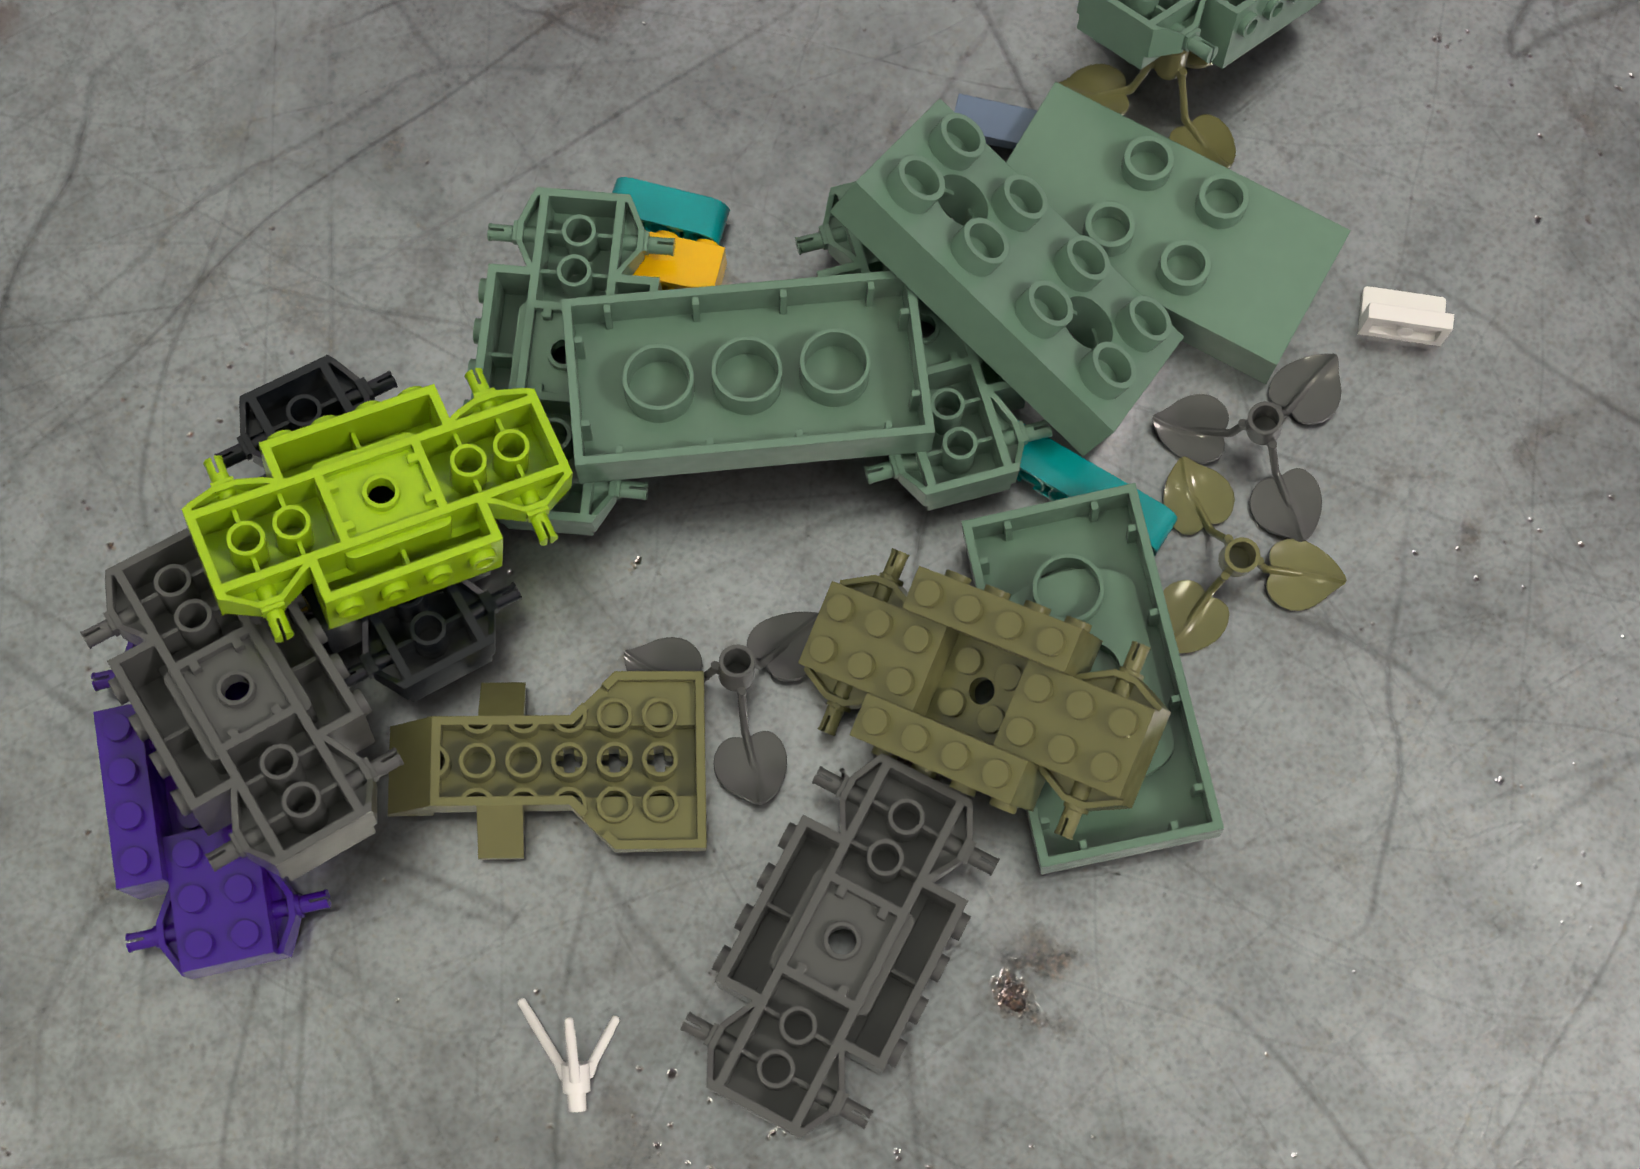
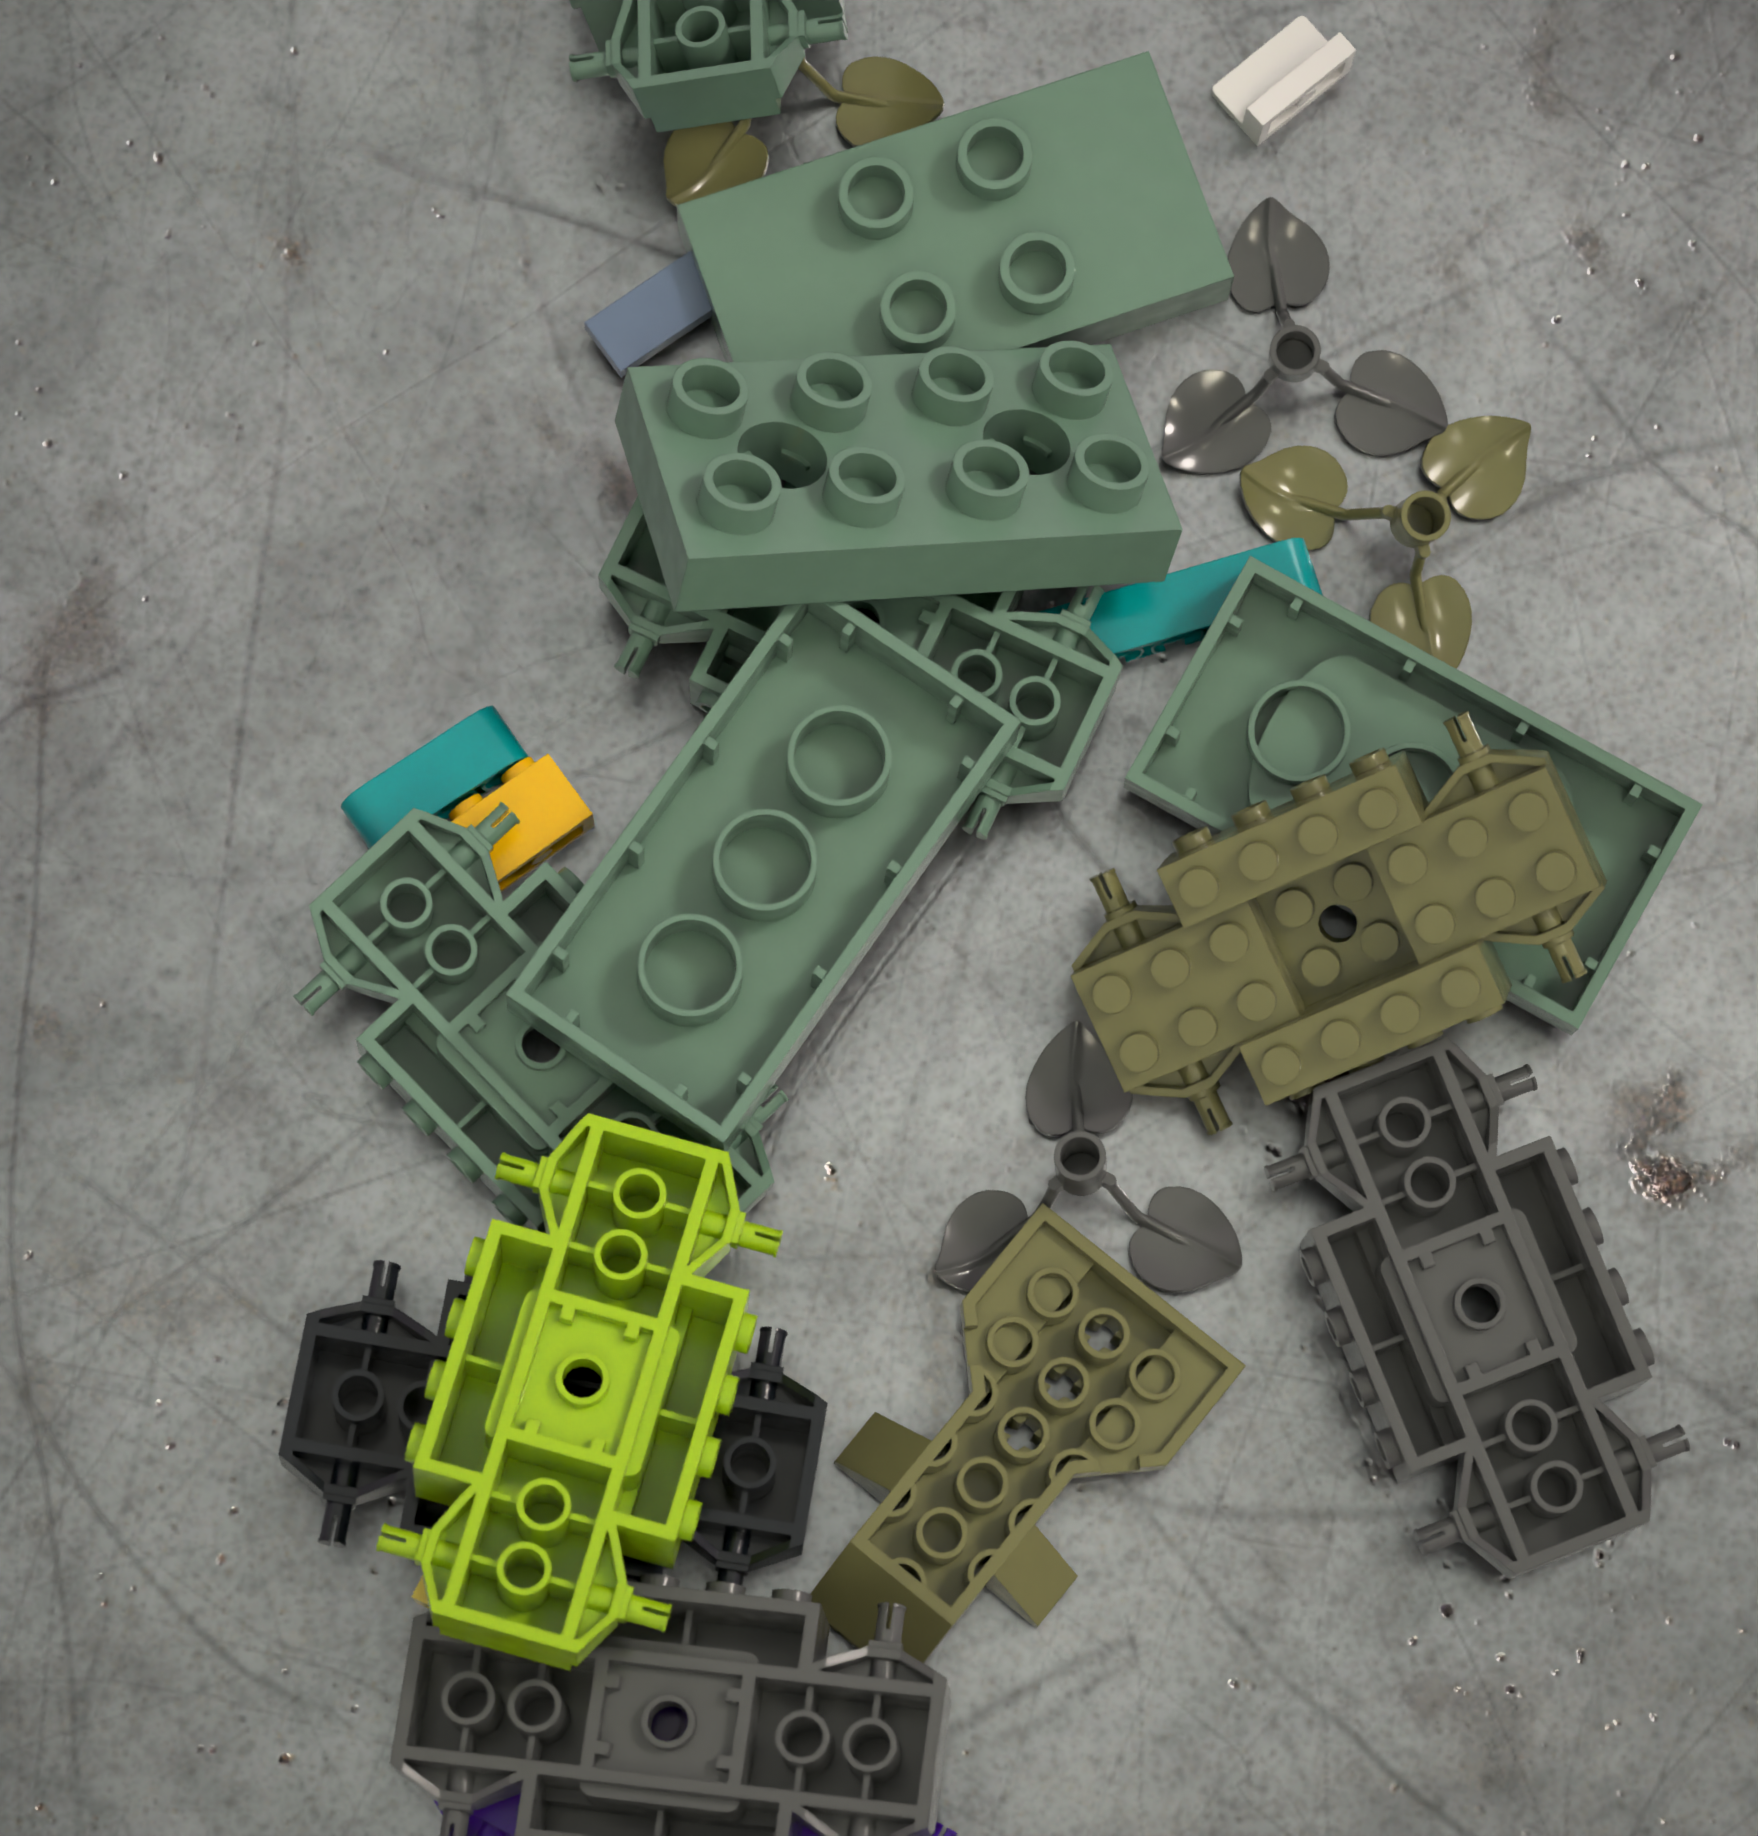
camera: 55 degrees left, 5 degrees up
white plant [517,998,620,1112] -> none

